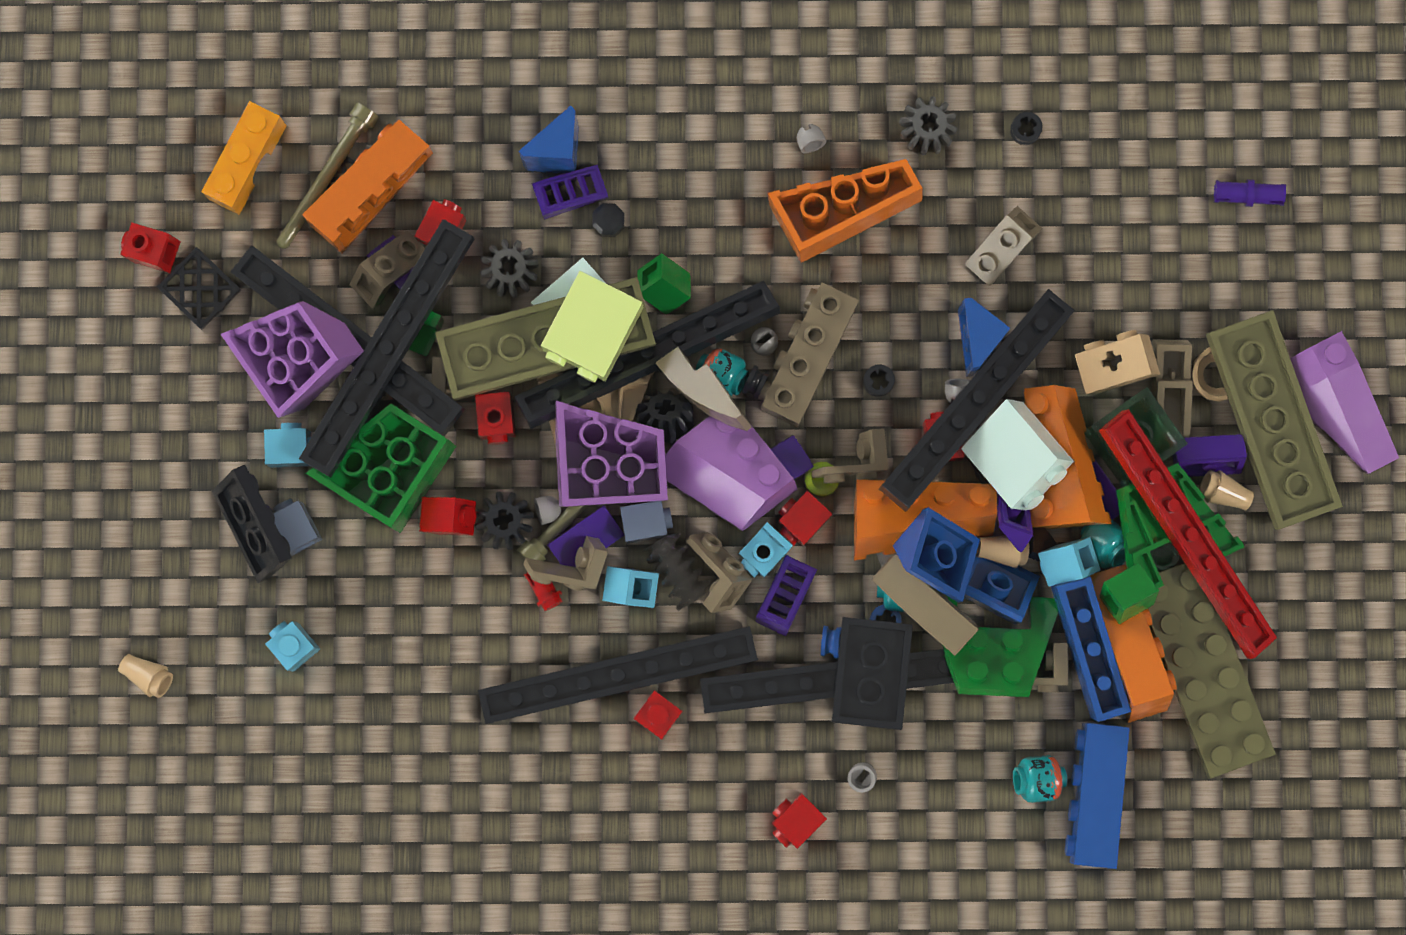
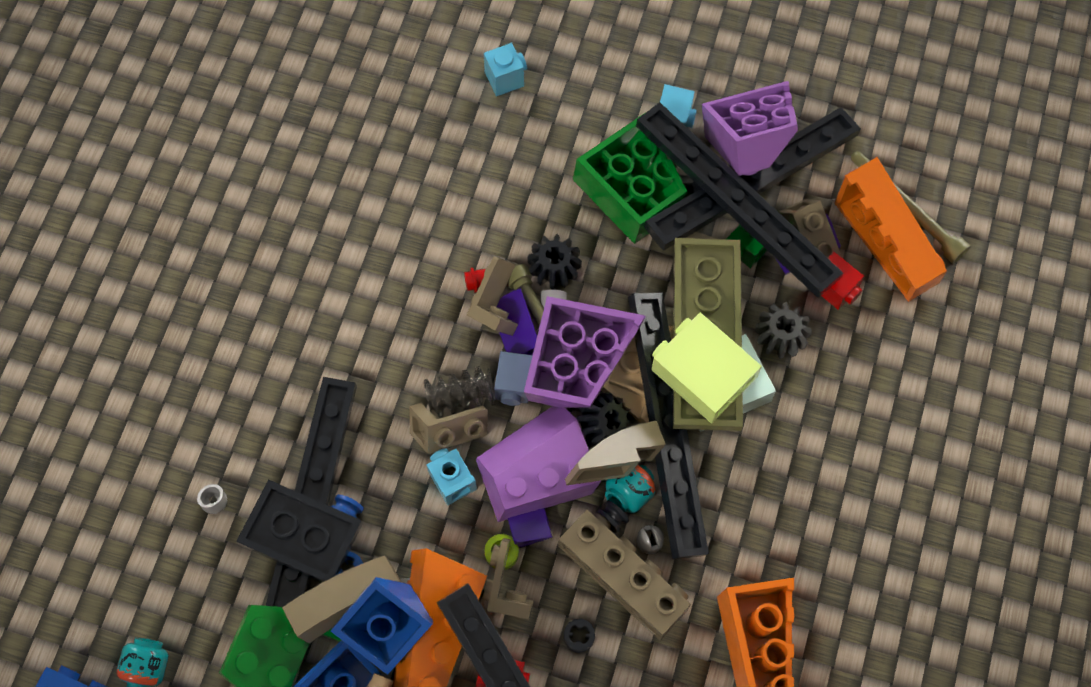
camera: 105 degrees right, 15 degrees down
red brick [120,222,181,274] -> none
black window [157,247,241,330] -> none
light orange arch [201,101,287,215] -> none
black plate [212,465,292,583] -> none
sand blue brick [273,499,323,556] -> none
red brick [419,497,476,536] -> none
red brick [475,391,516,445] -> none
black plate [478,626,758,724] -> none
blue slope [519,106,579,173] -> none
dark purple slope [532,165,609,220] -> none
black tile [592,203,625,237] -> none
medium azure brick [602,566,659,608] -> none
red brick [633,690,683,740] -> none
green panel [637,253,691,314] -> none
dark purple slope [755,555,817,636] -> none
red brick [771,793,827,849] -> none
red brick [778,490,833,547] -> none
light grey hinge [796,124,826,153] -> none

